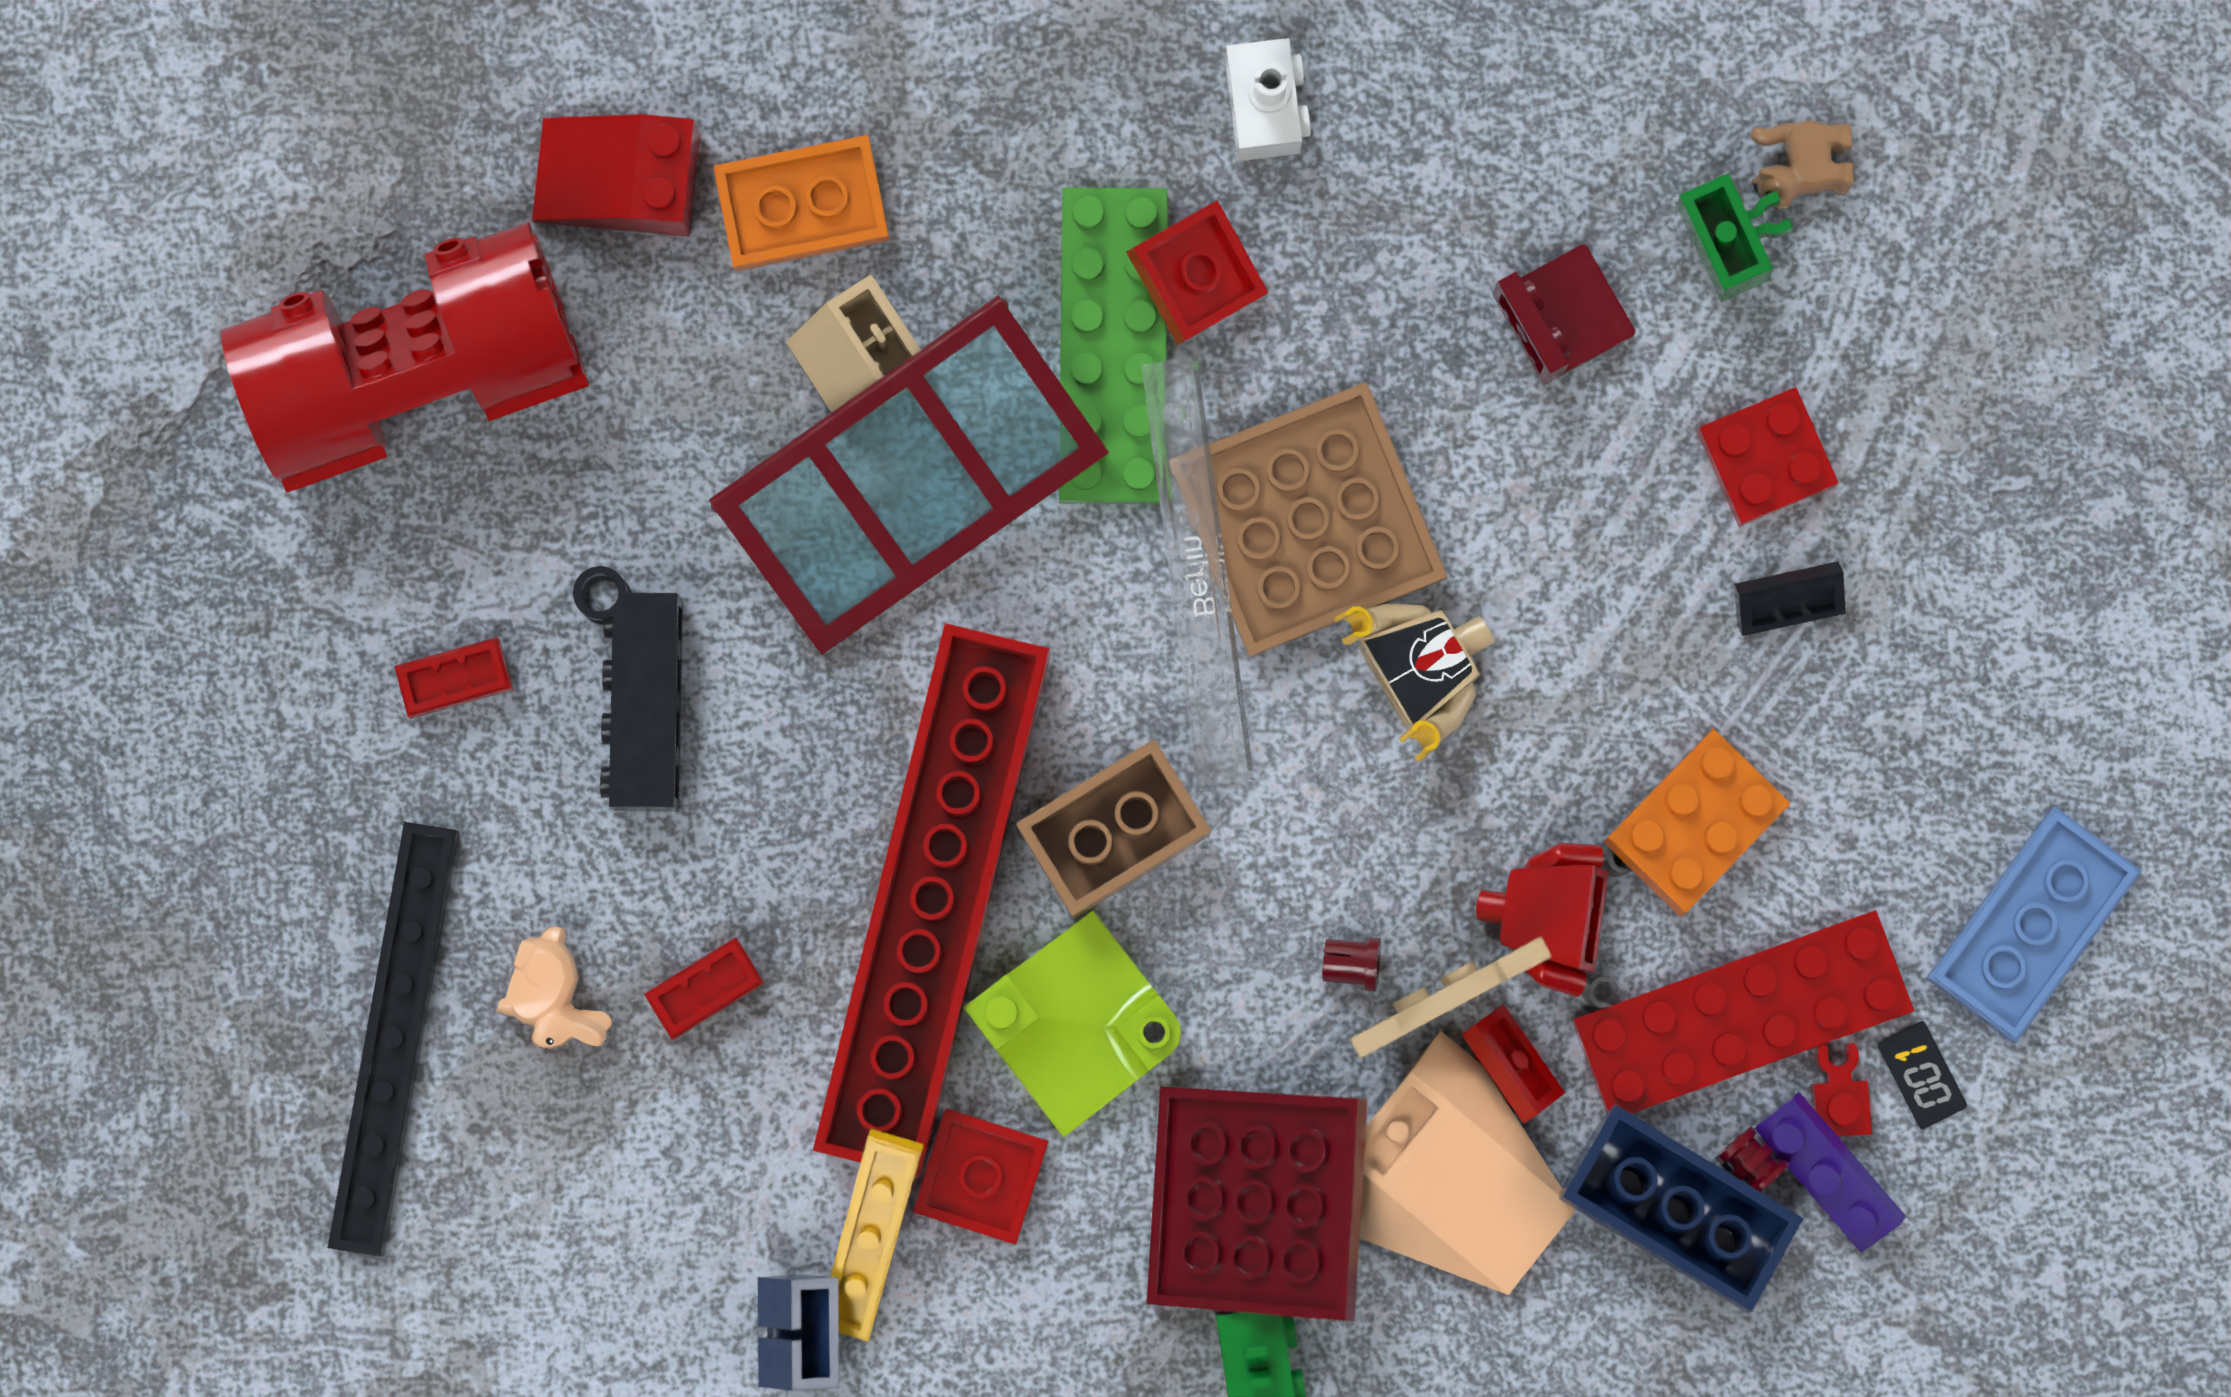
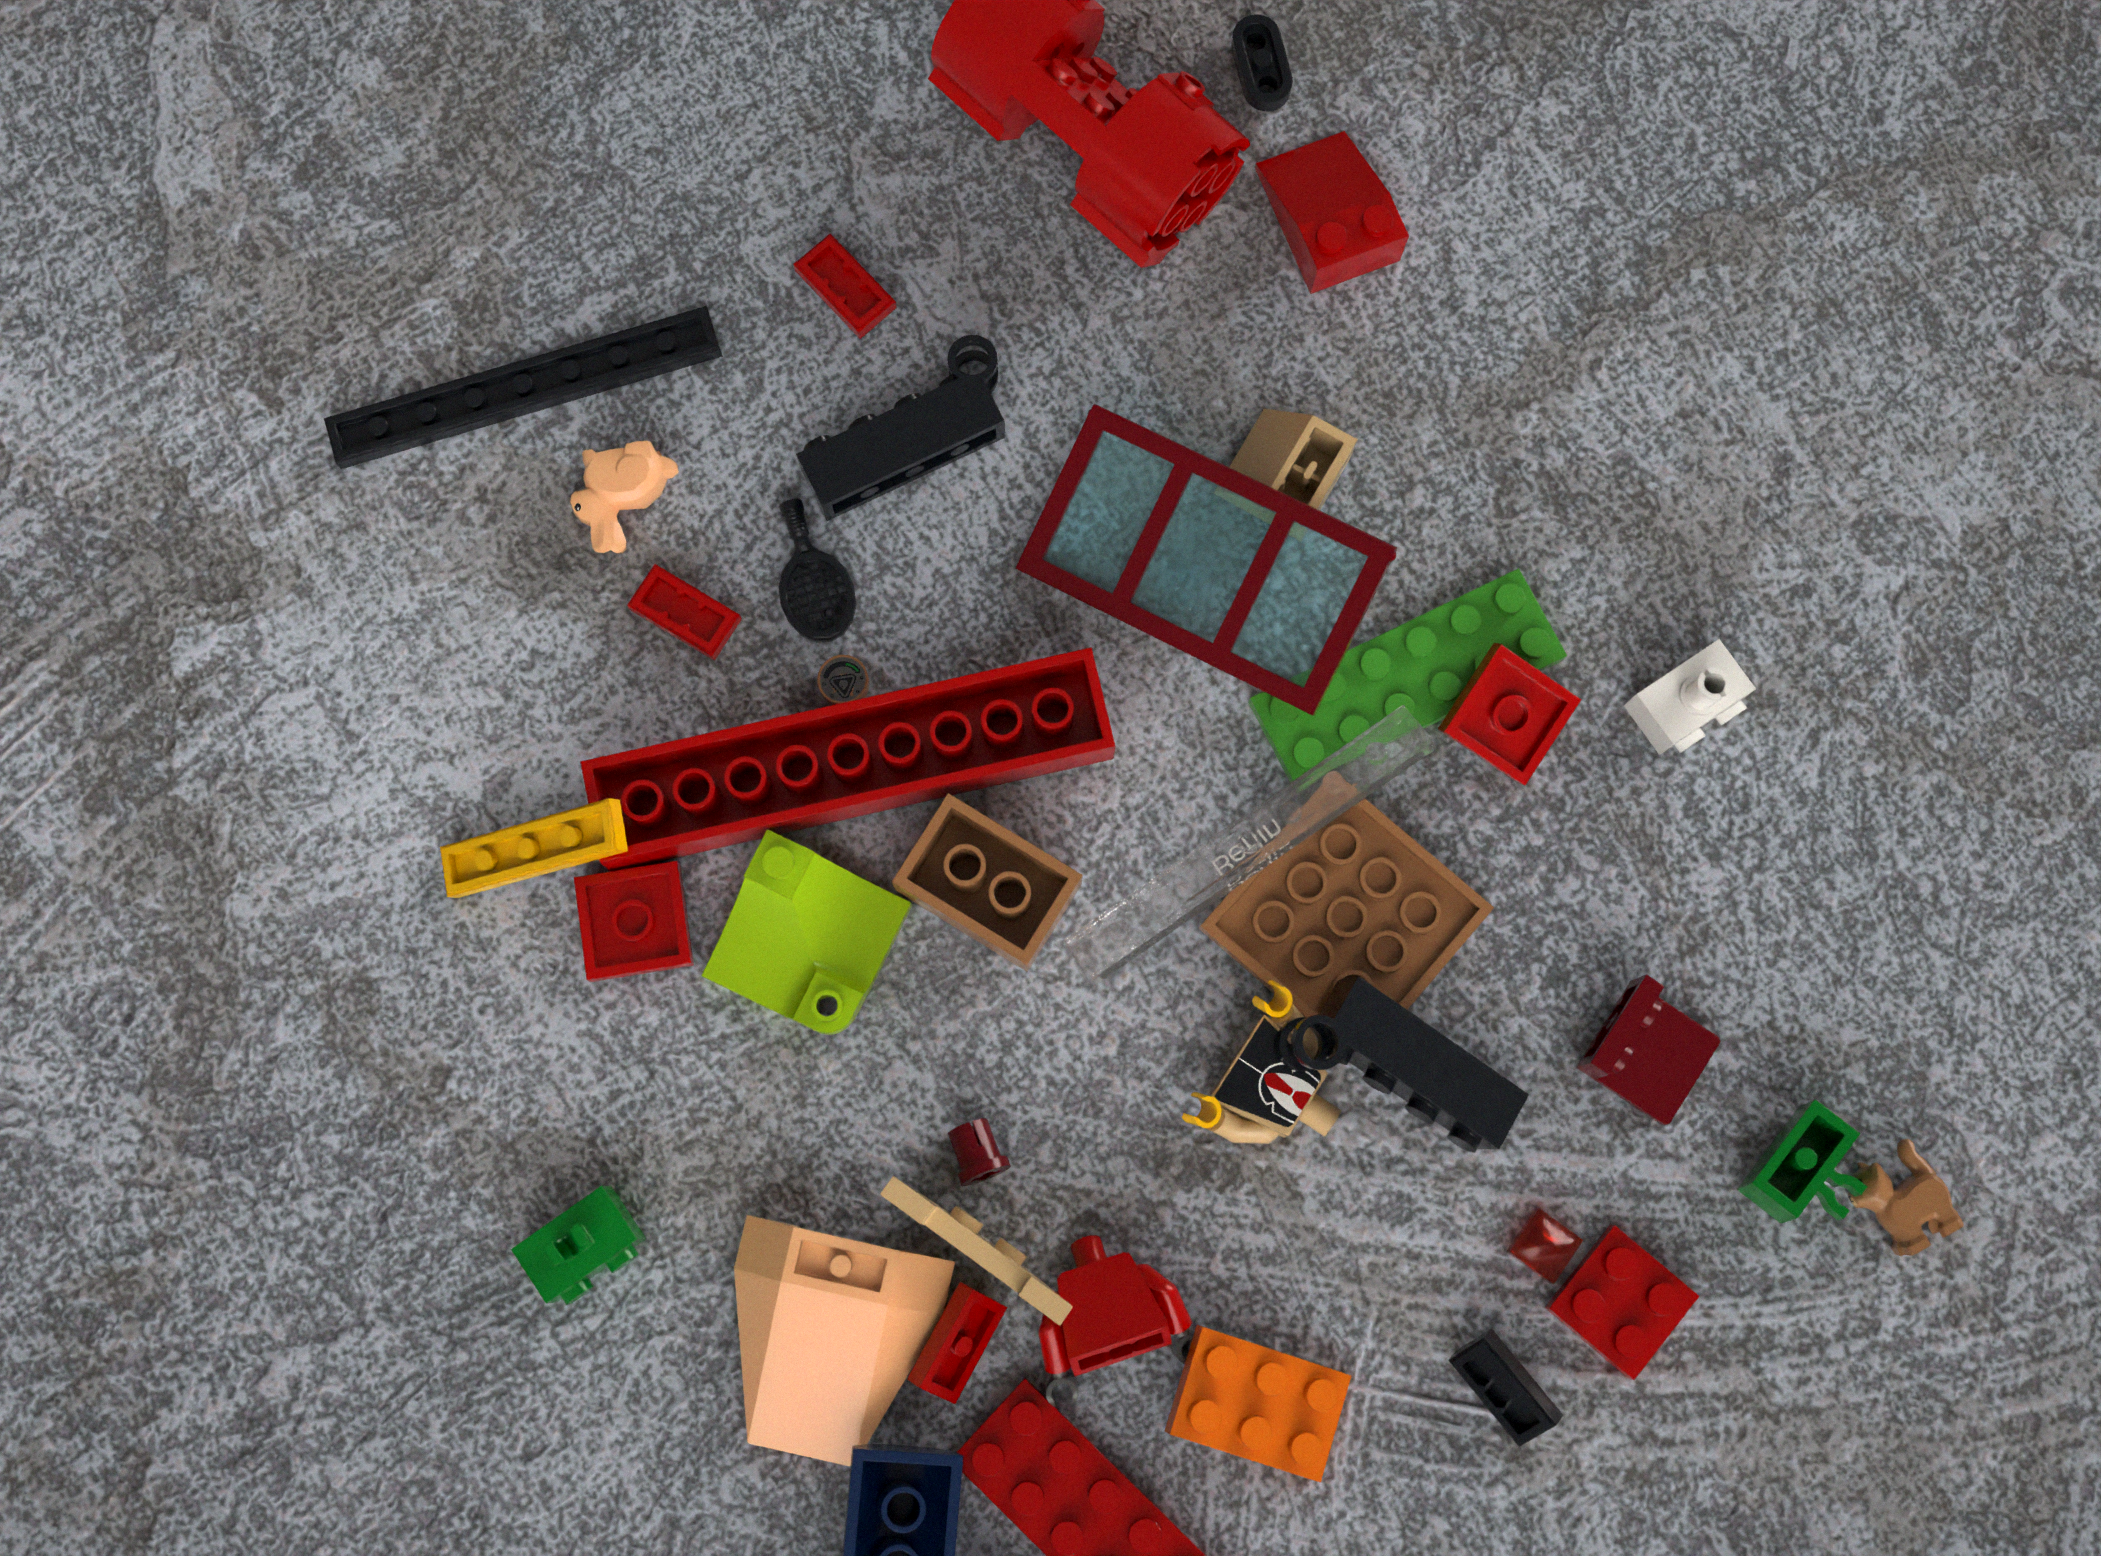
camera: 60 degrees right, 5 degrees down
orange plate [713,135,890,272] -> none
dark blue piece [757,1274,839,1391] -> none
dark red plate [1146,1086,1368,1321] -> none
none -> black piece [779,499,857,643]
none -> tile [817,655,870,705]
none -> black plate [1231,15,1293,112]
none -> black hinge [1276,976,1529,1153]
none -> clear red tile [1506,1208,1583,1284]

